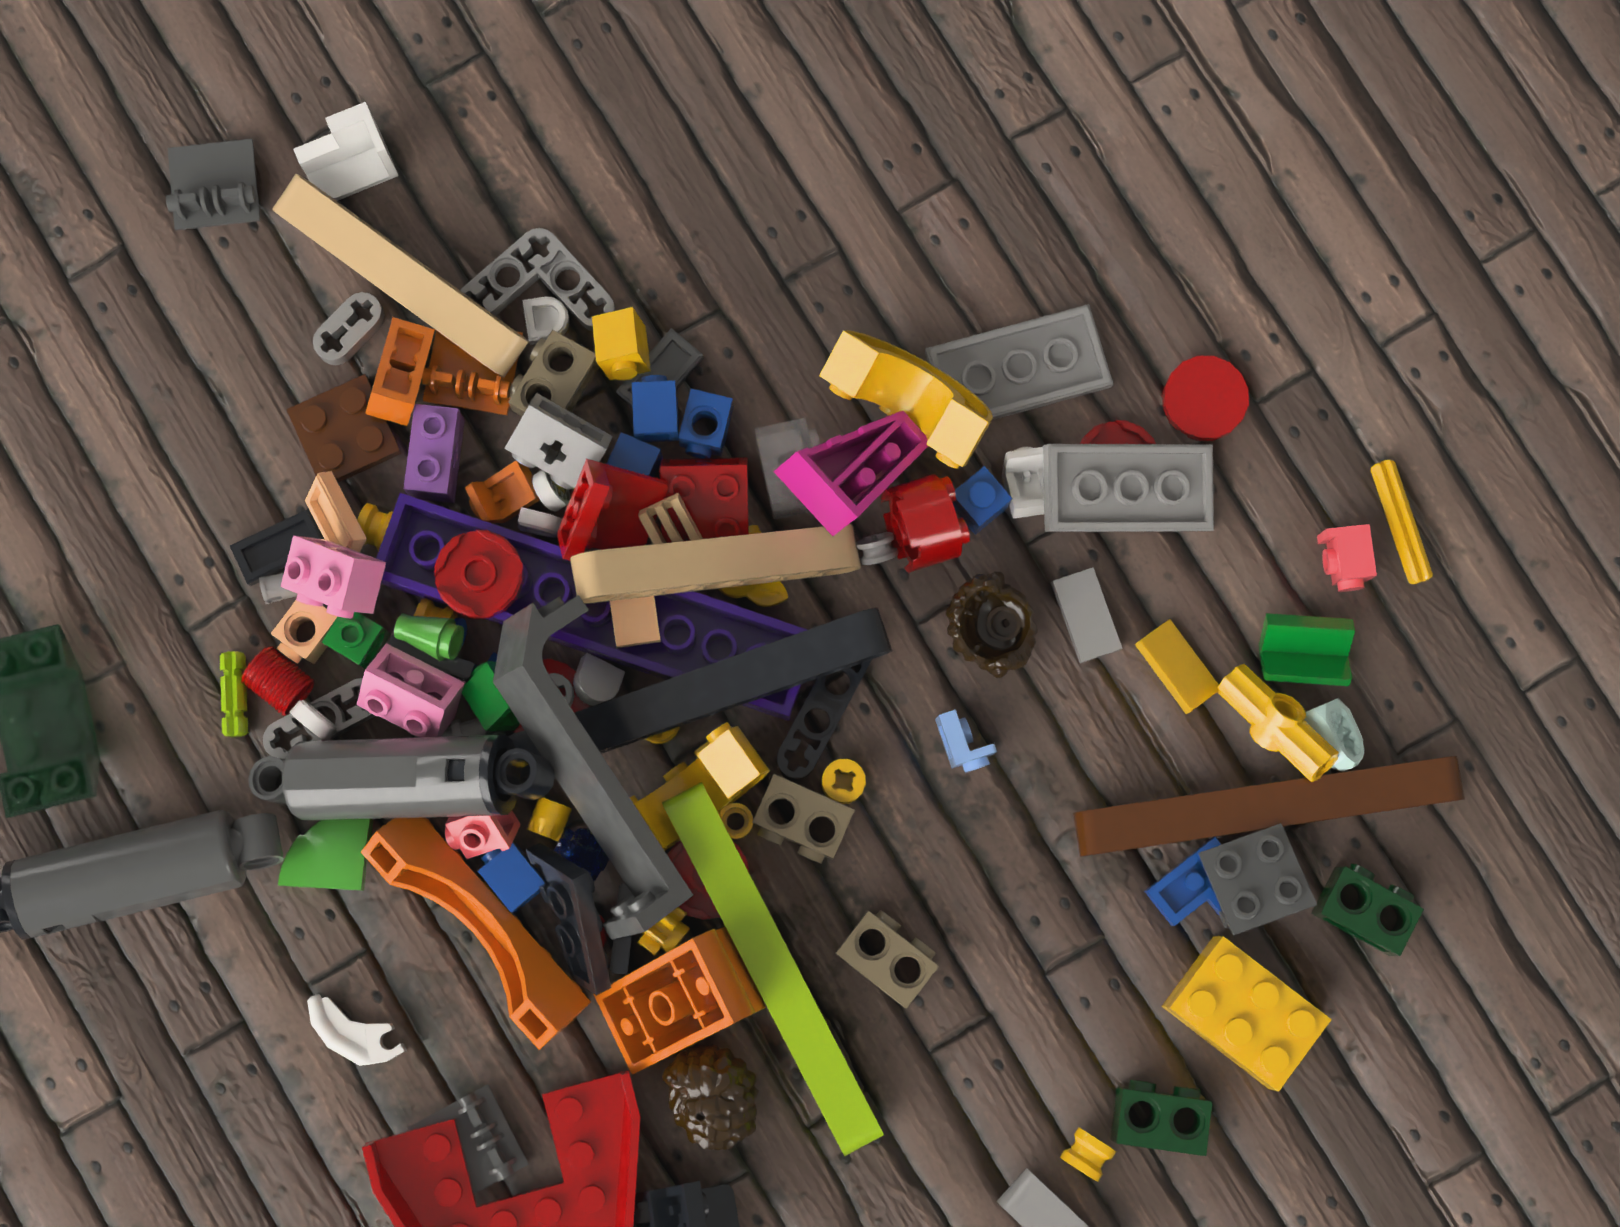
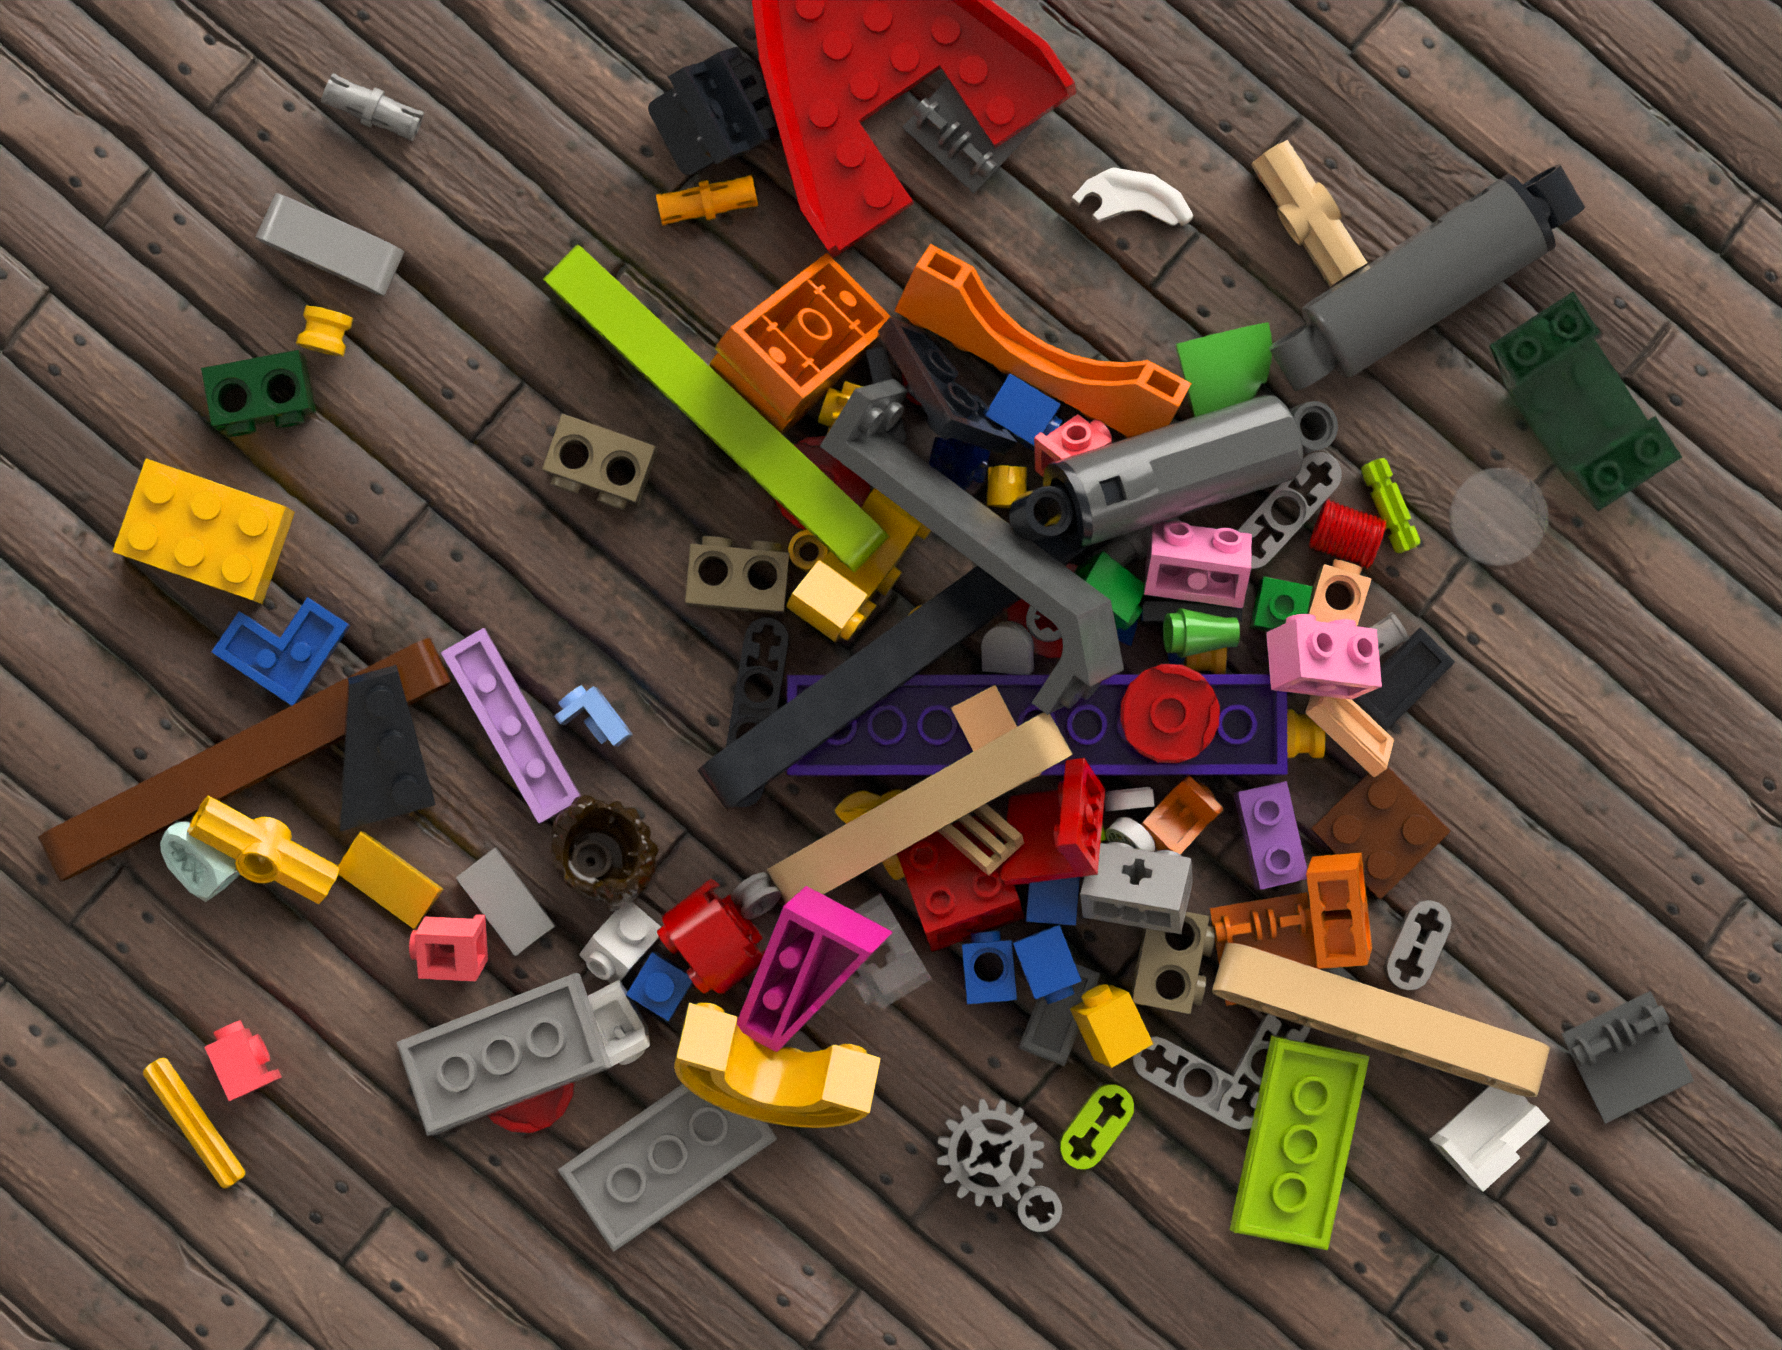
camera: 170 degrees right, 5 degrees up
white tile [290,700,337,741] -> none
white tile [522,297,569,345] -> none
dark brown hair [662,1044,759,1150] -> none
yellow wheel [822,759,866,804] -> none
red tile [1162,356,1249,441] -> none
dark grey hinge [1198,823,1317,936] -> none
green panel [1258,613,1355,686] -> none
dark green brick [1311,863,1424,956] -> none
none -> black wing [338,665,436,831]
none -> coral brick [409,915,488,982]
none -> lavender plate [441,628,581,824]
none -> white bracket [580,902,661,983]
none -> light orange pin [656,175,758,226]
none -> light grey gear [937,1098,1044,1207]
none -> light grey bush [1017,1185,1062,1232]
none -> lime beam [1059,1084,1134,1169]
none -> lime tile [1229,1035,1370,1250]
none -> tan piece [1251,140,1367,288]
none -> clear tile [1449,468,1549,566]

